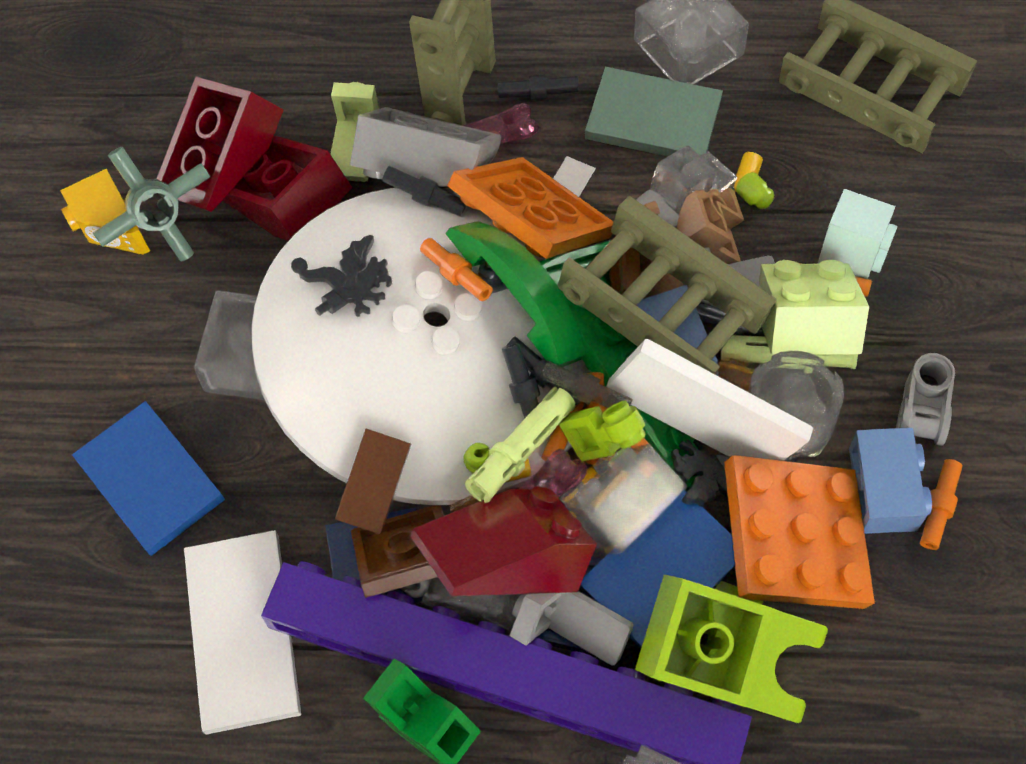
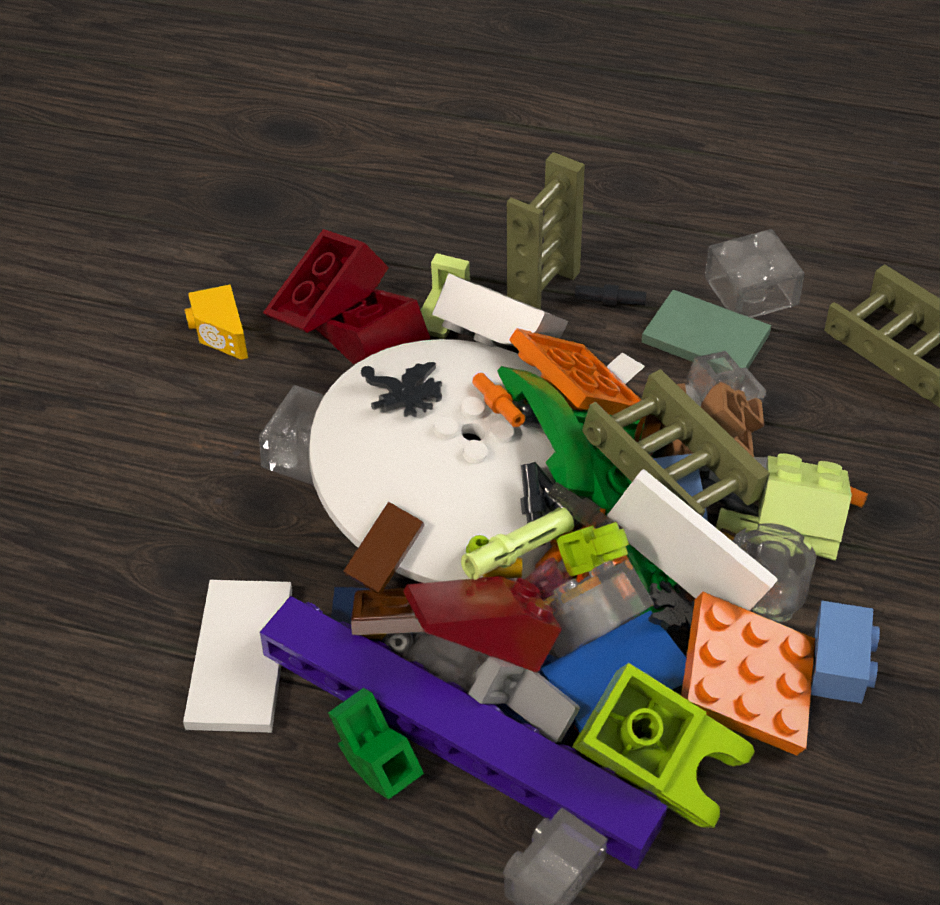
camera: 10 degrees right, 15 degrees down
blue tile [72,401,225,556] -> none
sand green bar [93,146,210,262] -> none
black bar [382,166,467,217] -> none
clear pink bar [463,103,539,144] -> none
lime arm [734,152,774,209] -> none
light aqua brick [817,189,898,279] -> none
light grey piece [896,353,955,446] -> none
orange bar [920,459,963,550] -> none

